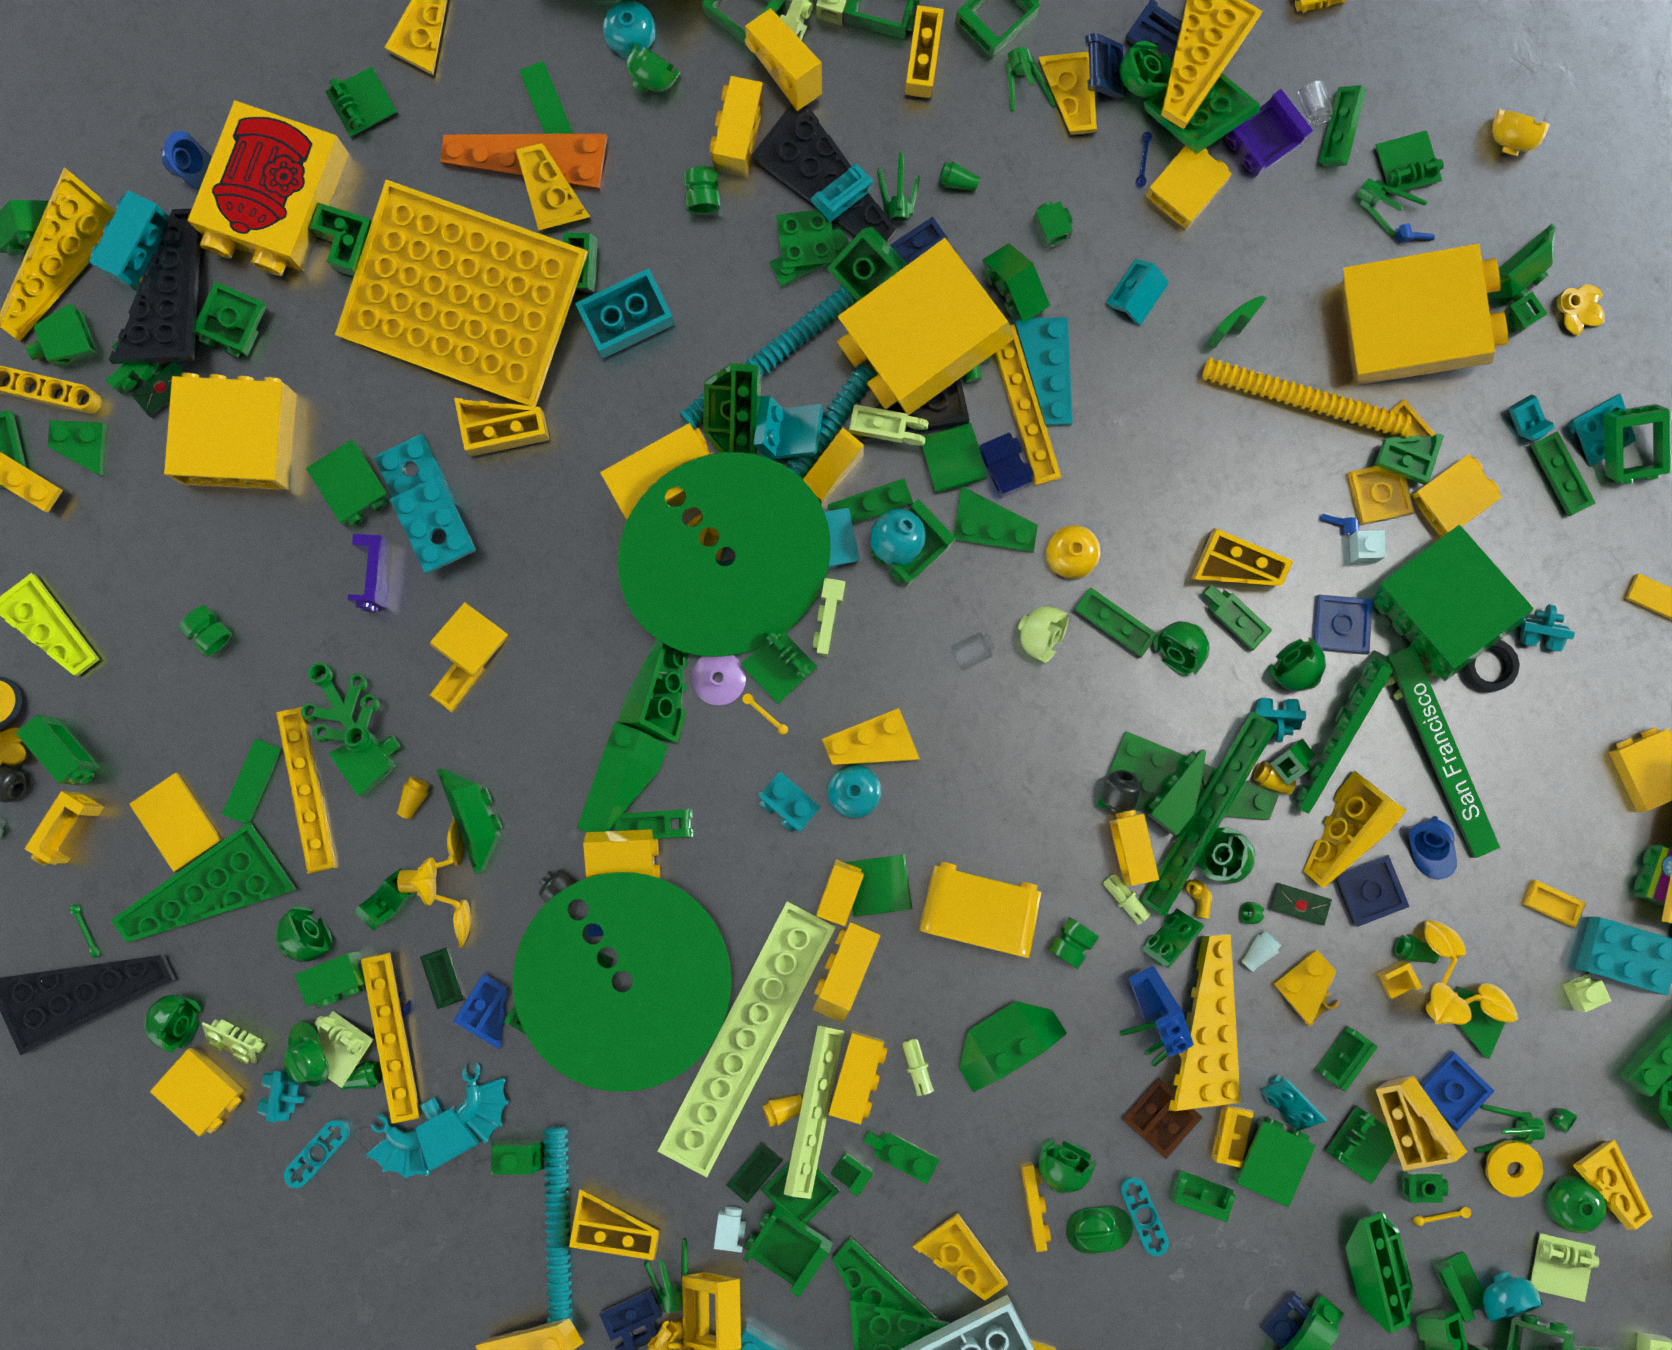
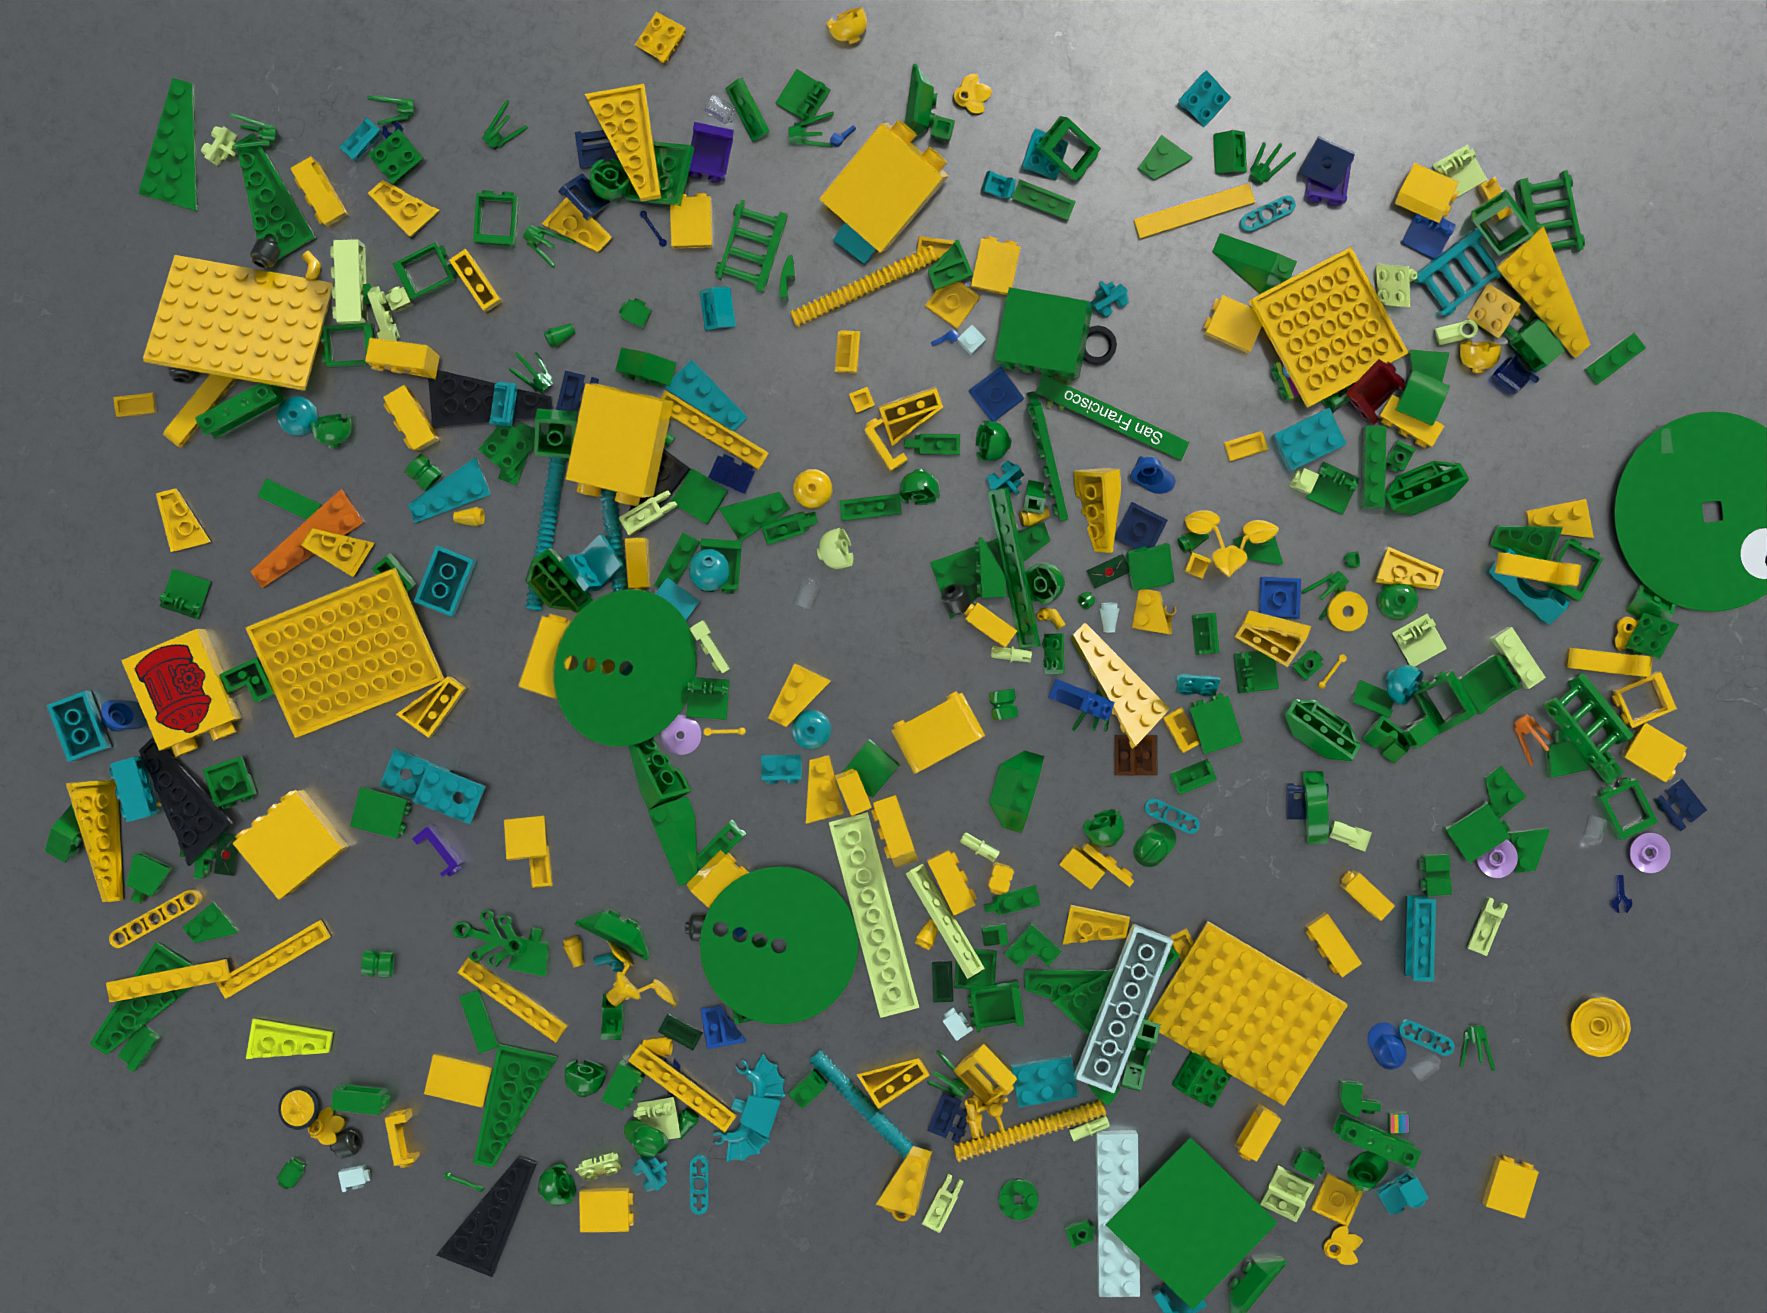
camera: 40 degrees left, 5 degrees up
none -> teal brick [47,691,112,762]
none -> yellow plate [216,920,331,999]
none -> teal wing [408,457,491,523]
none -> yellow cone [453,507,485,527]
none -> teal arm [593,953,624,973]
none -> yellow cone [642,1037,673,1057]
none -> green fence [715,200,788,294]
none -> green hinge [761,512,818,545]
none -> yellow wing [806,755,845,824]
none -> teal hinge [832,222,877,264]
none -> yellow hinge [835,330,860,374]
none -> yellow plate [849,387,875,413]
none -> yellow panel [864,418,908,472]
none -> yellow brick [987,862,1014,895]
none -> green brick [1004,922,1062,968]
none -> yellow hinge [1059,844,1106,890]
none -> green slope [1127,543,1175,590]
none -> green hinge [1306,461,1360,515]

